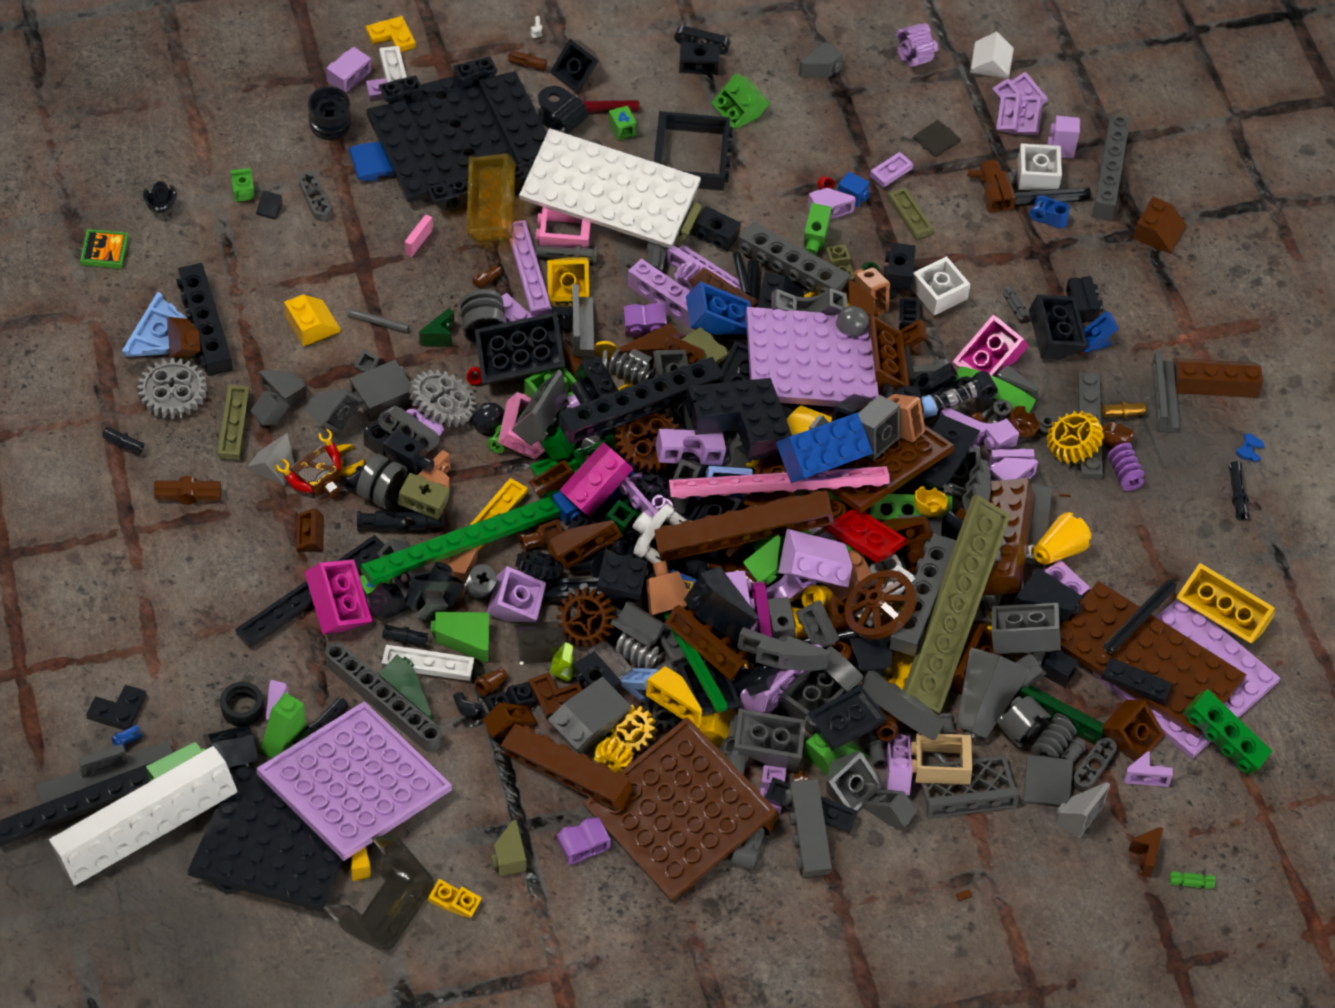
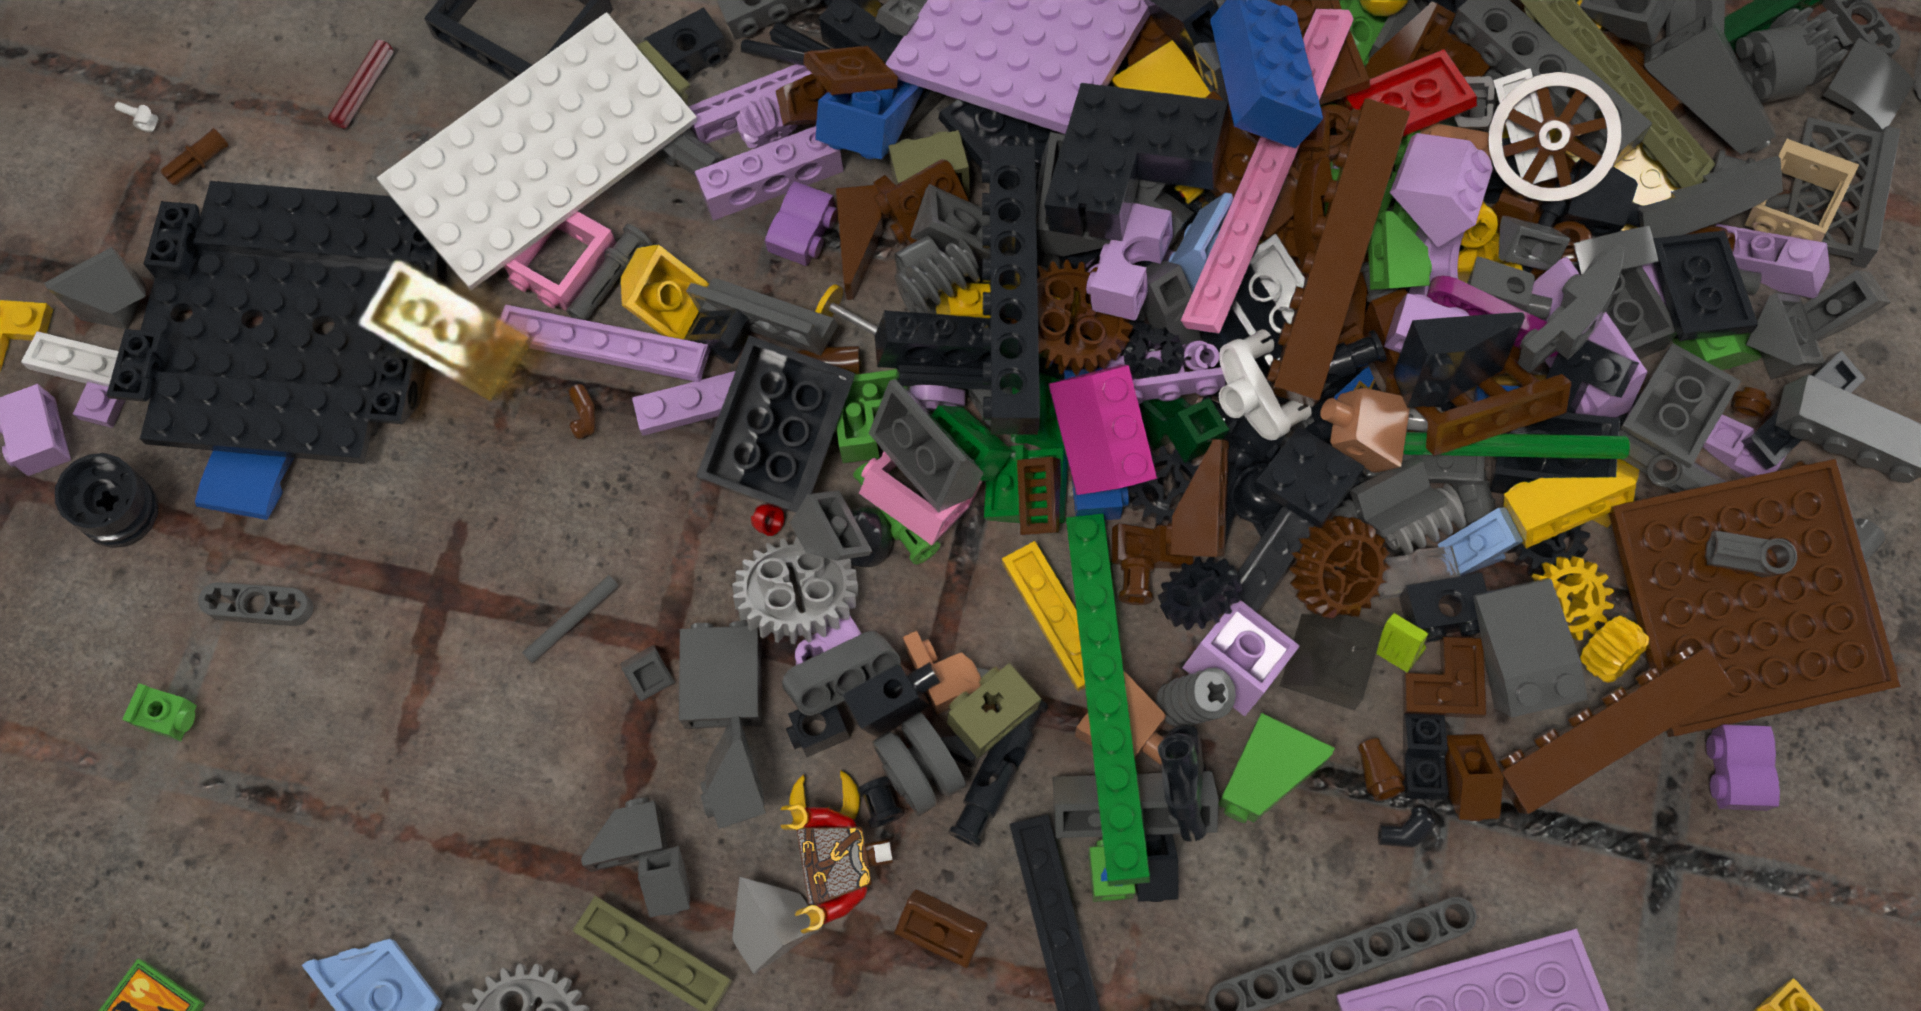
camera: 55 degrees left, 15 degrees up
black hair [143,180,177,213] -> none
reddish brown slope [167,317,200,359] -> none
black brick [175,263,233,376] -> none
black slope [256,191,282,219] -> none
yellow slope [284,294,341,346] -> none
dark pink slope [304,560,373,634] -> none
dark green slope [379,654,434,721] -> none
black pin [382,624,429,647] -> none
white plate [382,645,474,681] -> none
bright pink tile [405,215,432,258] -> none
dark green slope [419,308,455,347] -> none
dark grey wheel [460,289,506,343] -> none
olive slope [490,820,526,876] -> none
black piece [538,86,589,134] -> none
black slope [550,39,599,93] -> none
bright green brick [609,106,637,141] -> none
none -> dark grey slope [44,247,146,329]
none -> dark grey slope [790,490,872,560]
none -> reddish brown tile [803,46,898,95]
none -> dark grey piece [1705,531,1797,578]

